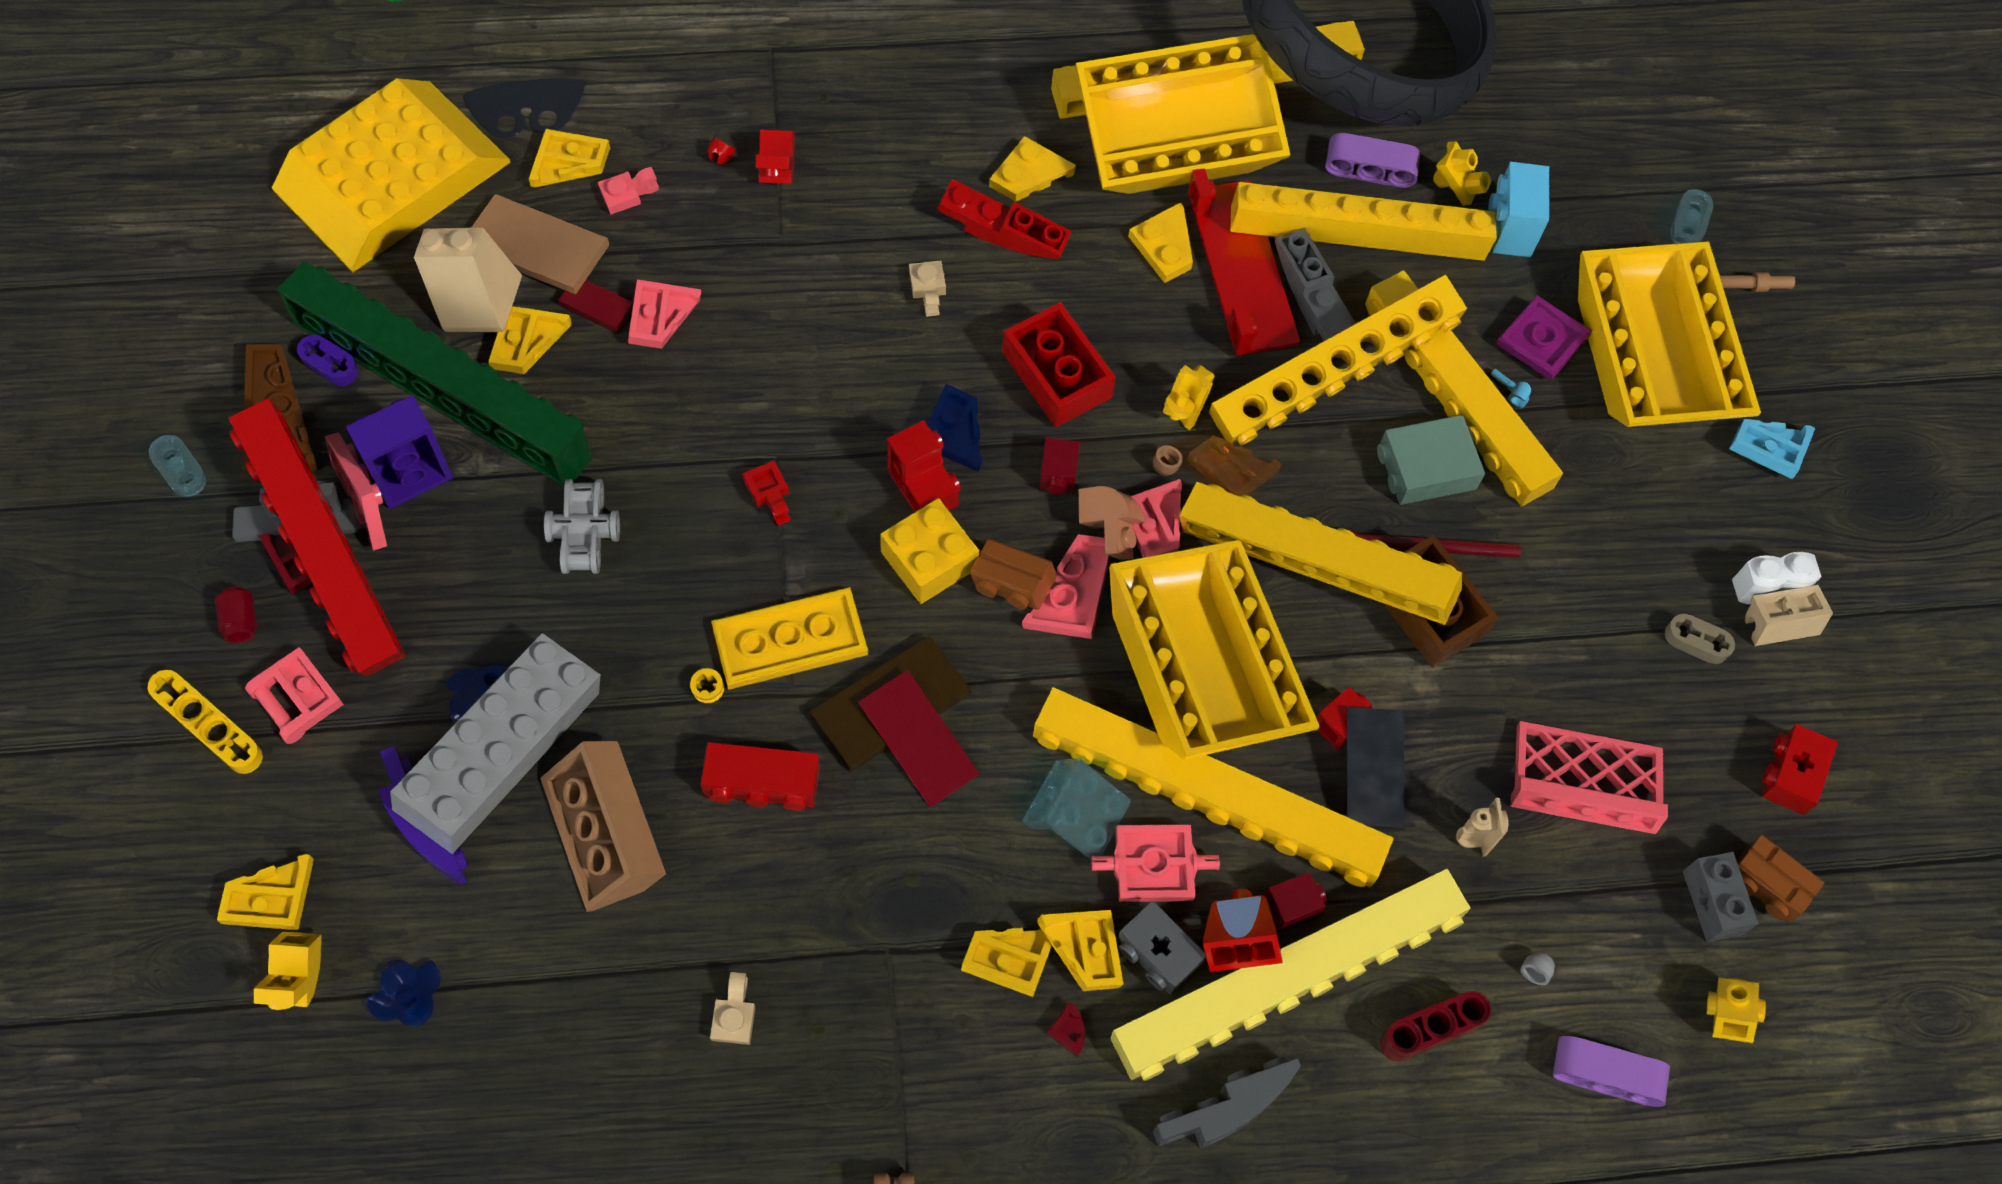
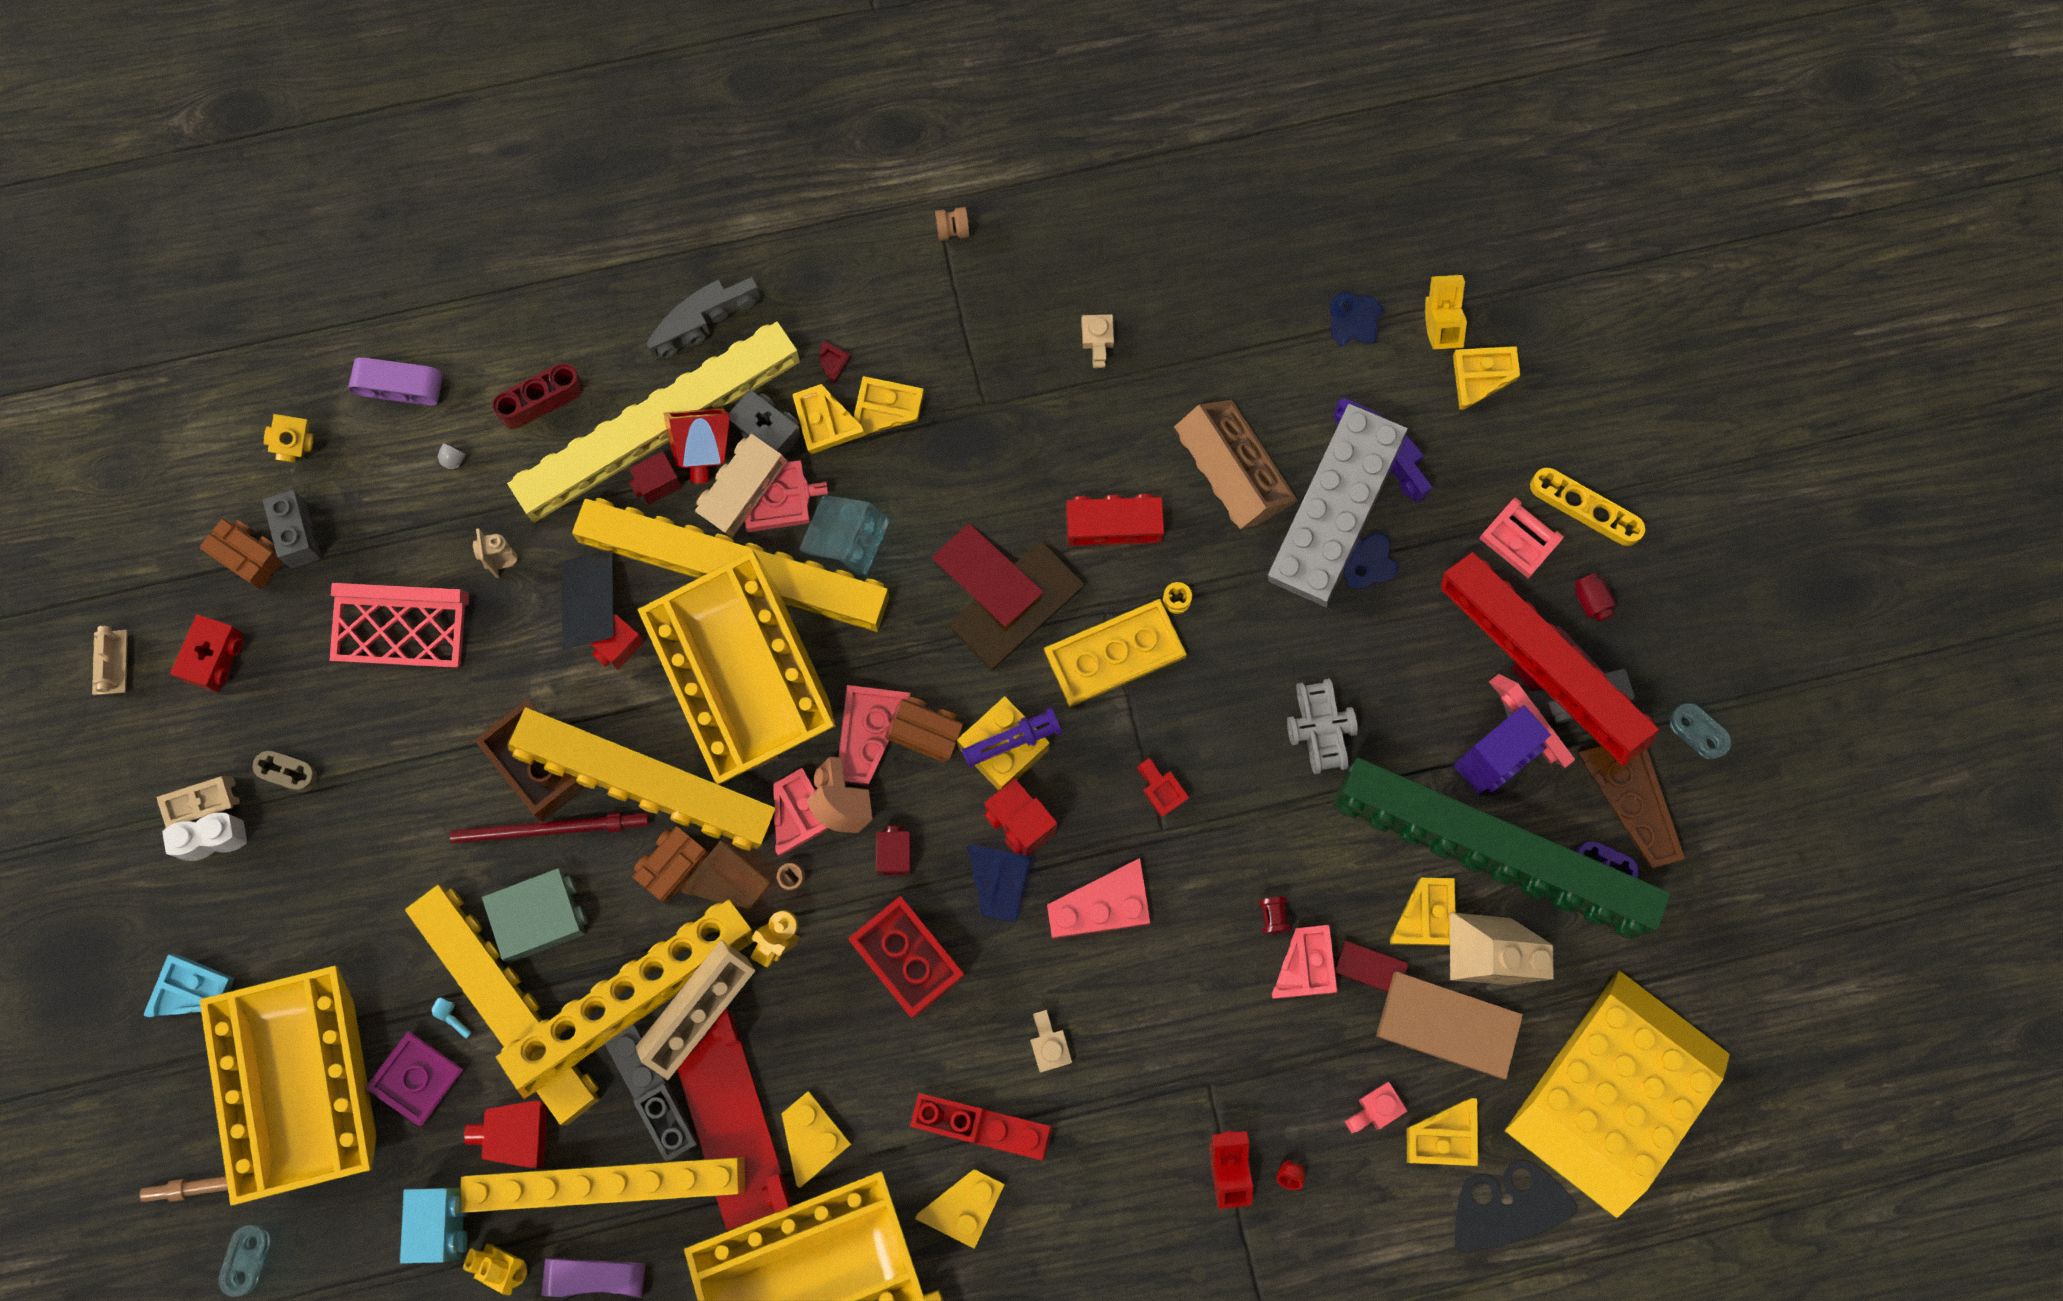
camera: 175 degrees right, 10 degrees up
none -> tan hinge [92,626,128,695]
none -> red torso [464,1101,548,1168]
none -> dark orange brick [633,826,710,905]
none -> tan brick [635,939,755,1080]
none -> tan brick [695,433,788,538]
none -> dark purple pin [961,706,1063,768]
none -> coral wing [1047,858,1150,939]
none -> dark red bush [1258,896,1292,935]

